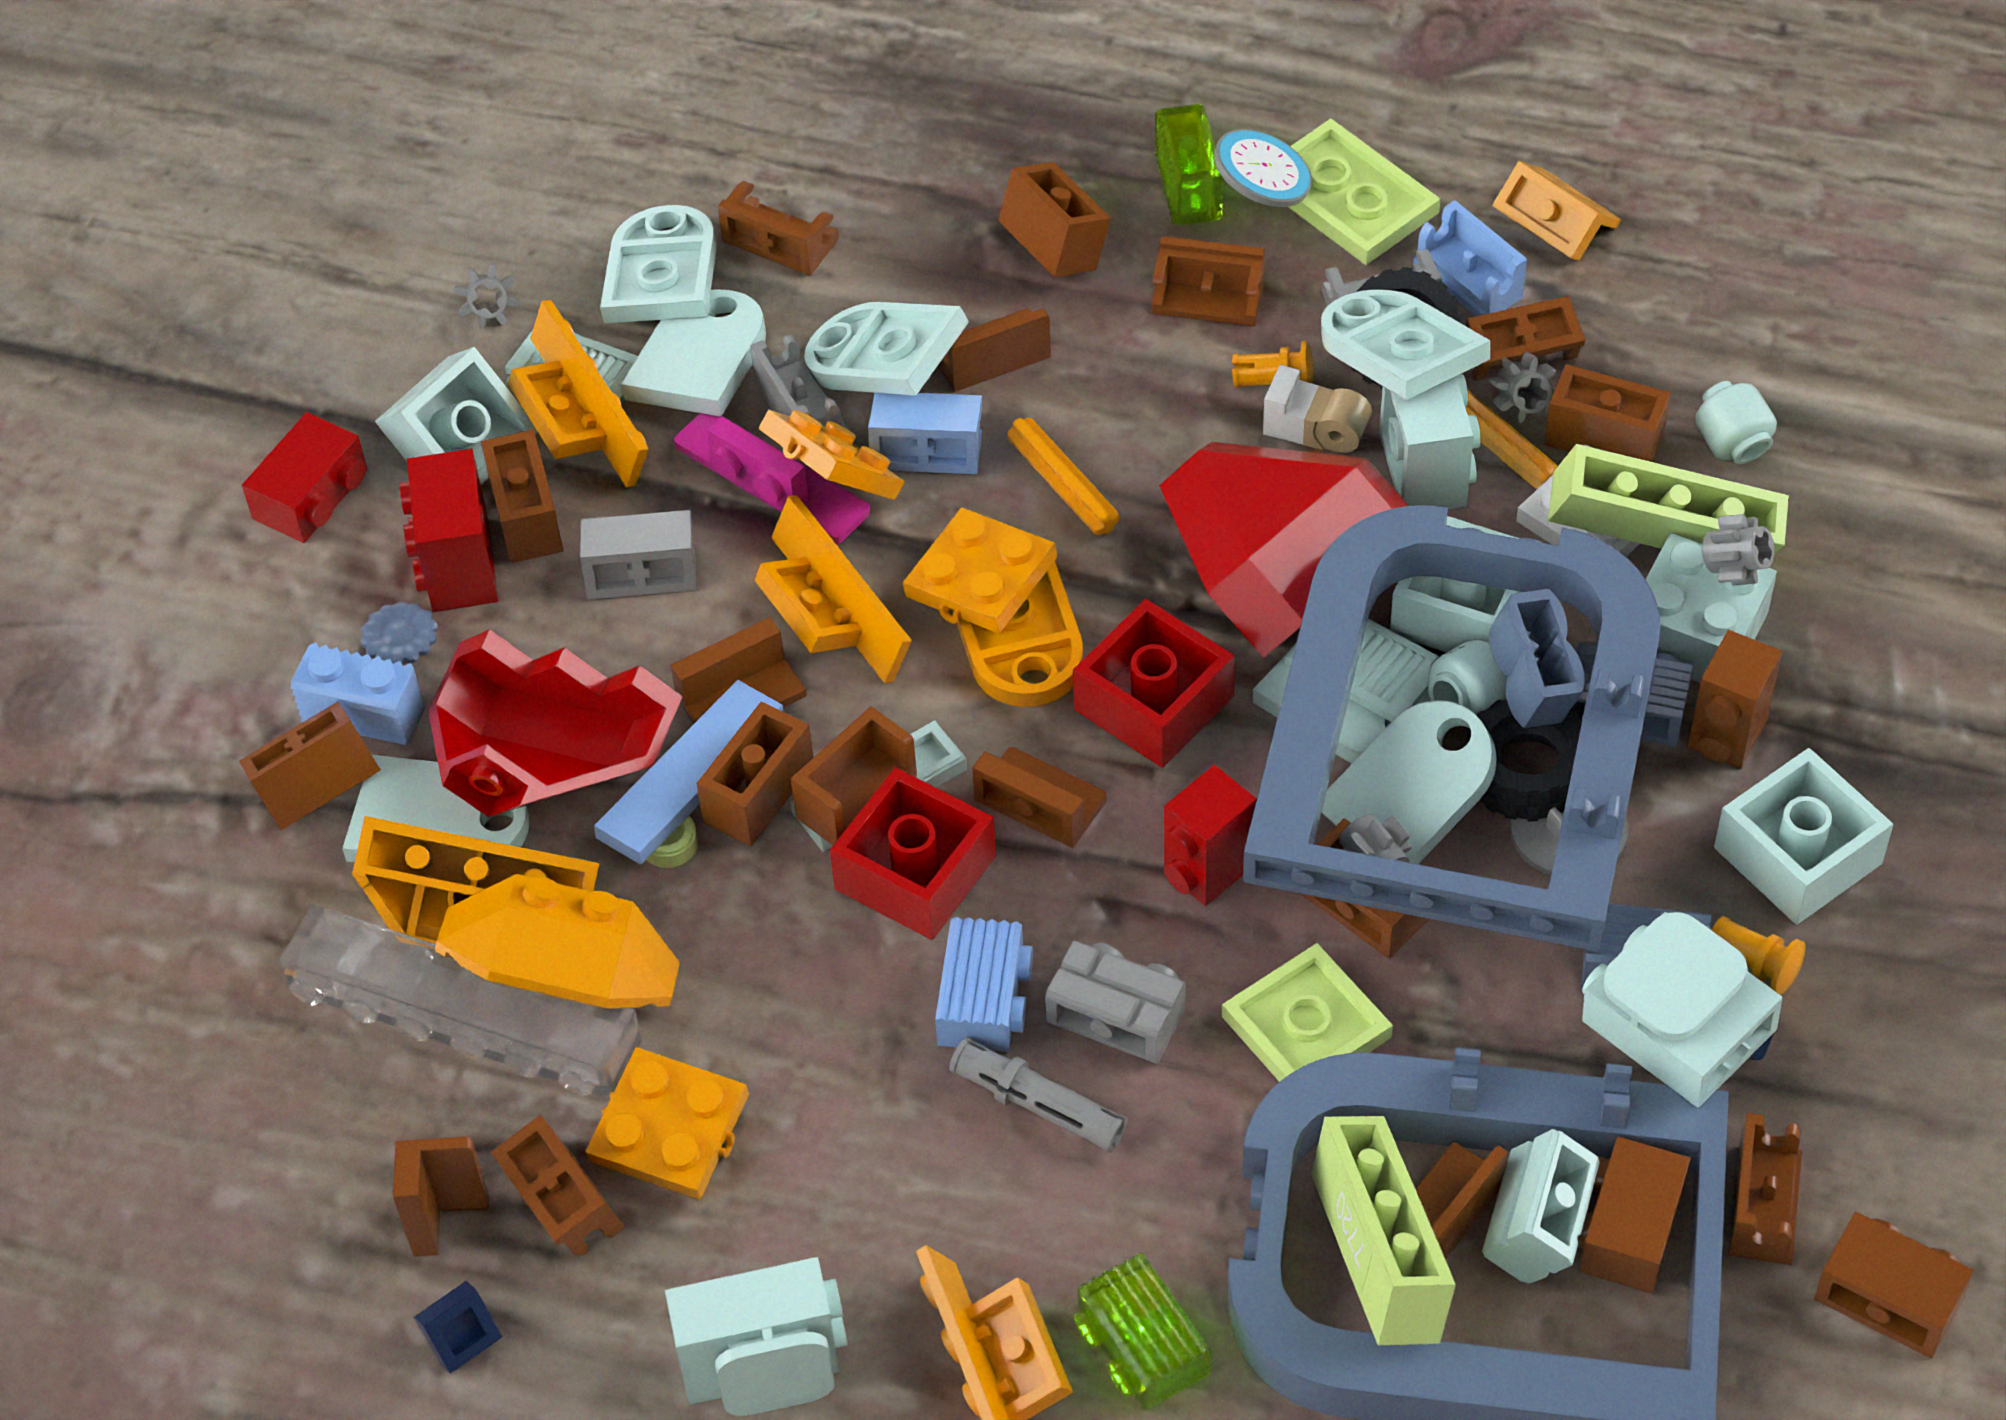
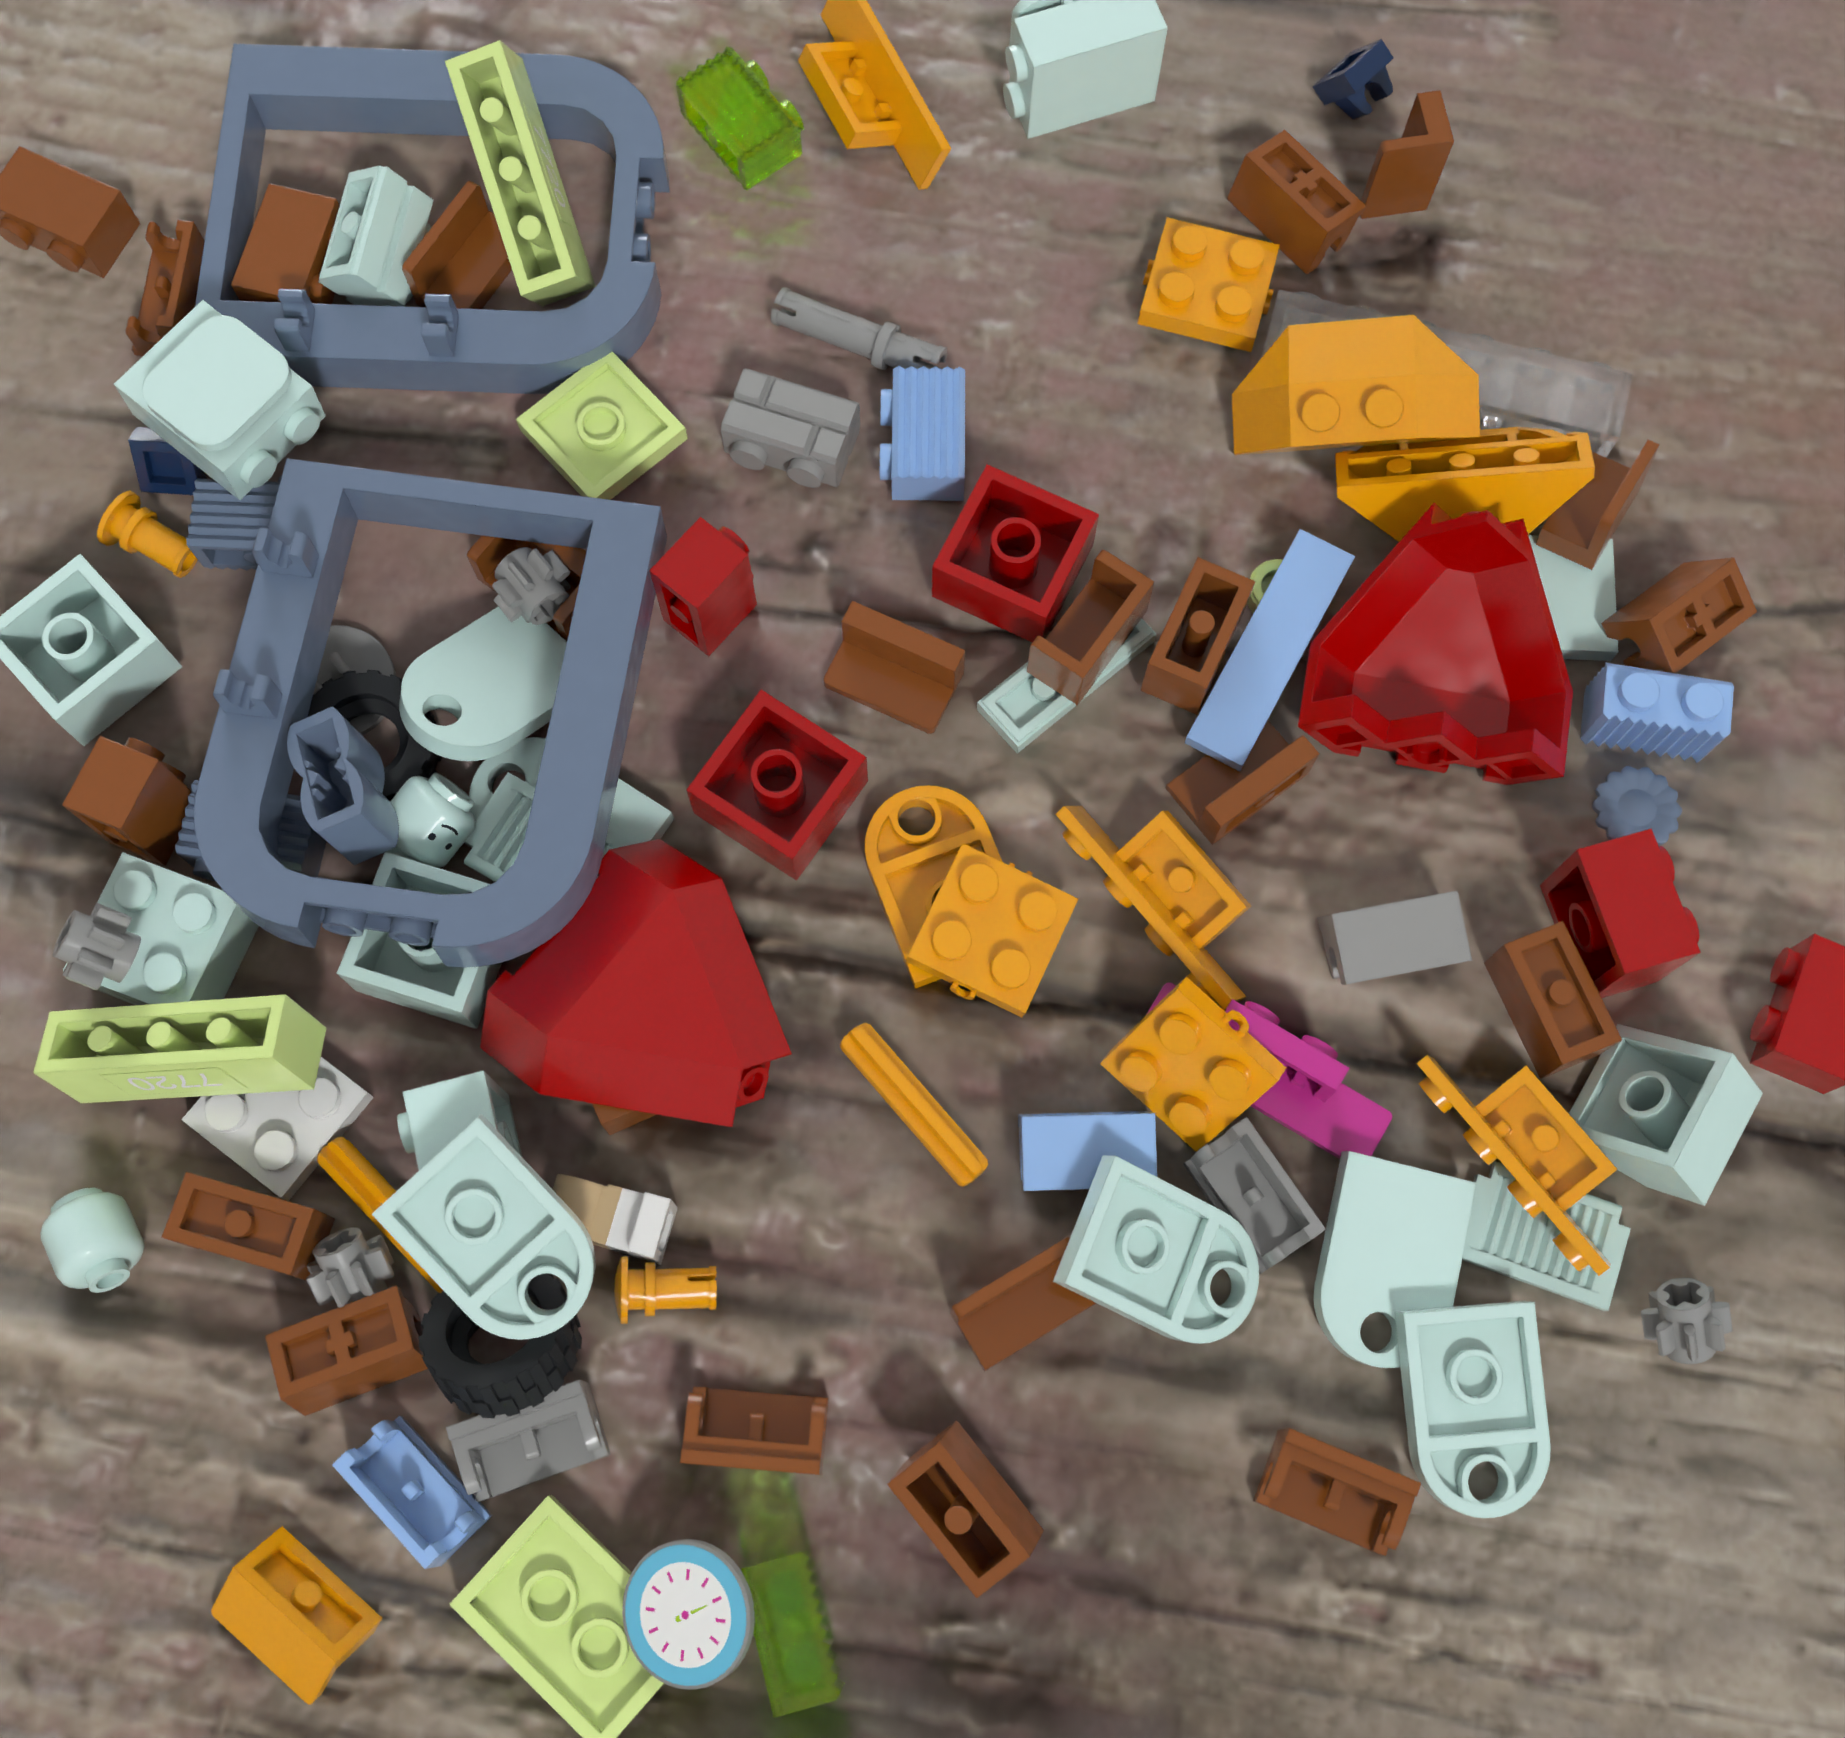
camera: 170 degrees right, 20 degrees up
none -> dark orange panel [1535,439,1660,570]

